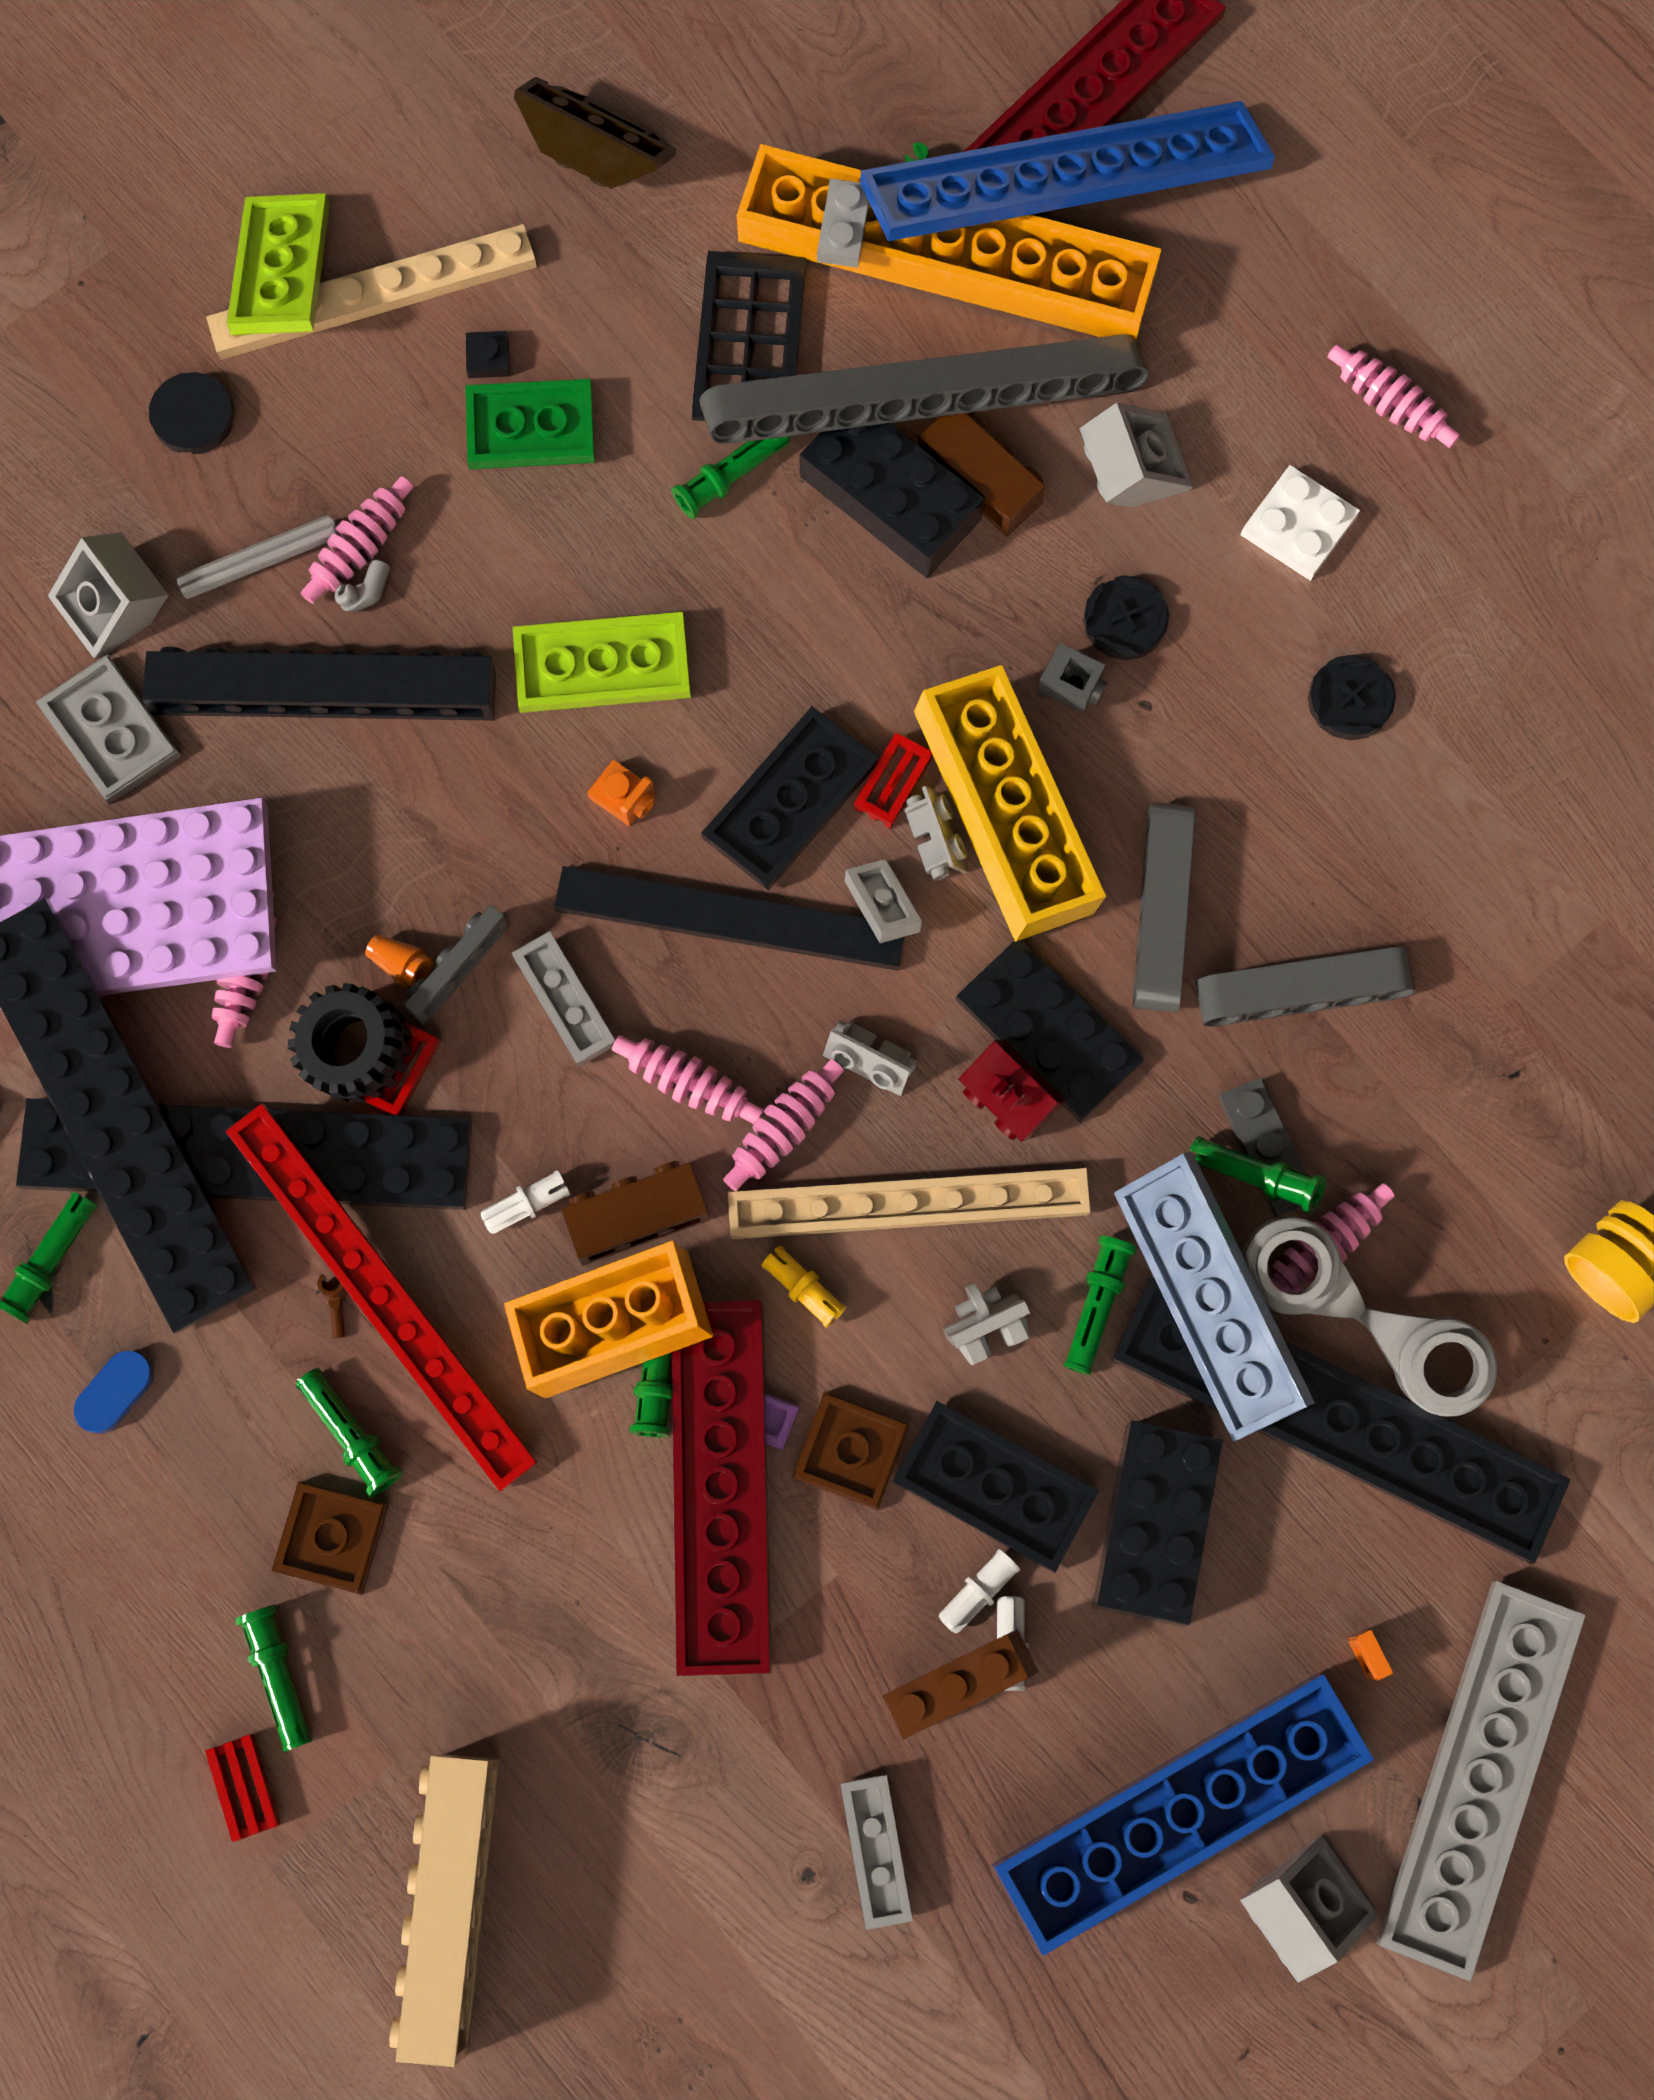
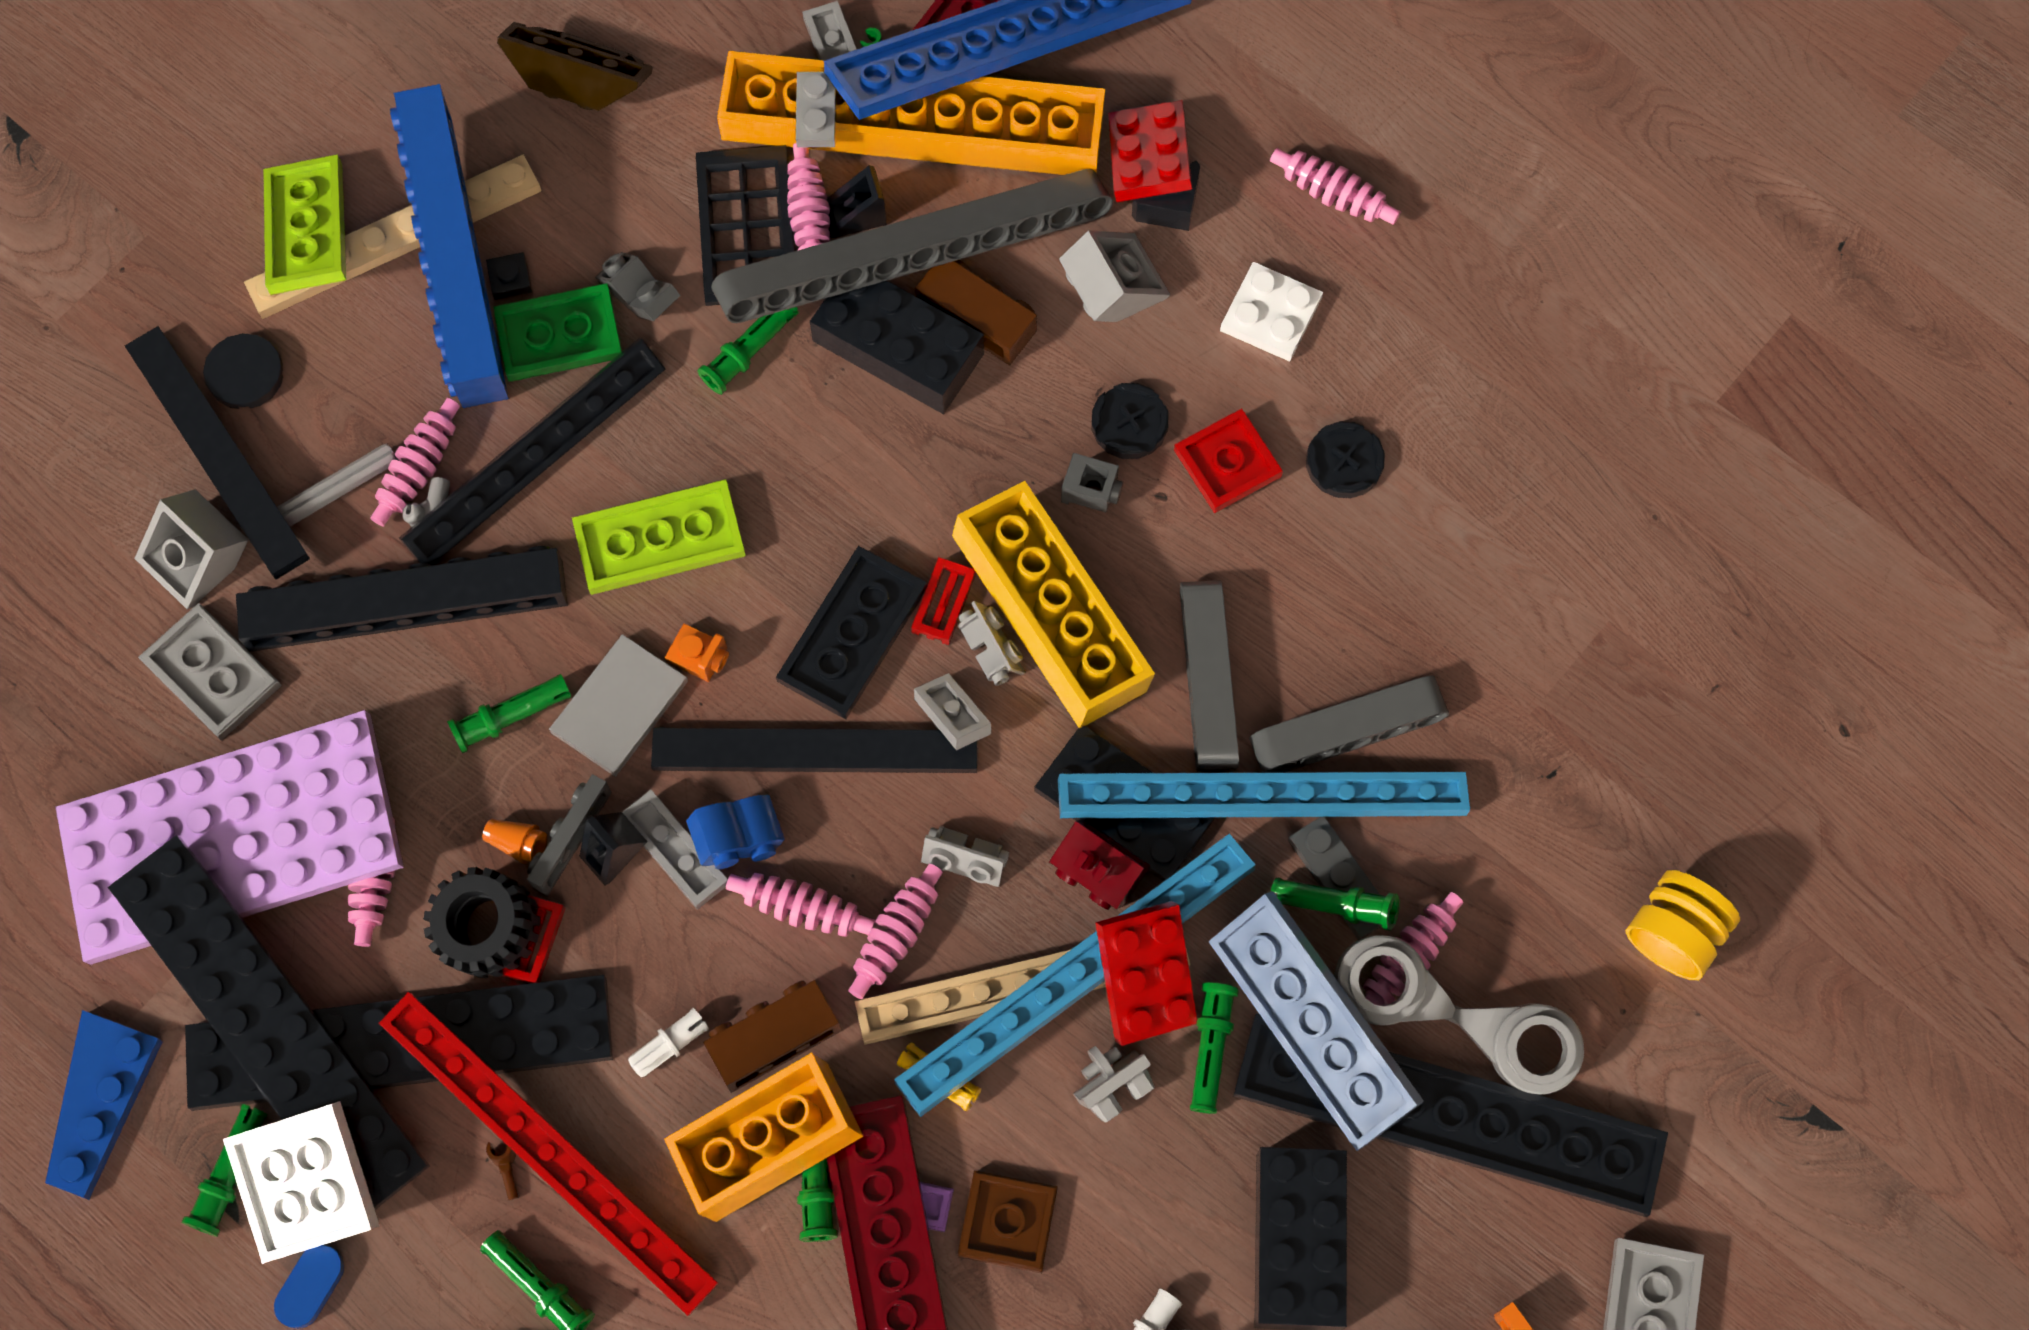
camera: 10 degrees left, 5 degrees down
black plate [892,1401,1099,1573] -> none
none -> black tile [125,326,310,580]
none -> white plate [223,1101,380,1263]
none -> blue brick [390,84,509,408]
none -> black tile [399,338,666,565]
none -> green pin [447,674,572,754]
none -> light grey tile [549,634,688,777]
none -> black slope [579,812,648,886]
none -> dark grey slope [595,252,681,321]
none -> blue brick [686,795,785,869]
none -> bright pink piece [787,143,830,250]
none -> light grey plate [802,1,857,60]
none -> black slope [826,165,887,238]
none -> dark azure plate [894,833,1256,1117]
none -> dark azure plate [1058,772,1470,818]
none -> red plate [1095,901,1197,1046]
none -> red plate [1108,100,1192,202]
none -> black slope [1132,160,1201,231]
none -> red plate [1174,408,1283,514]

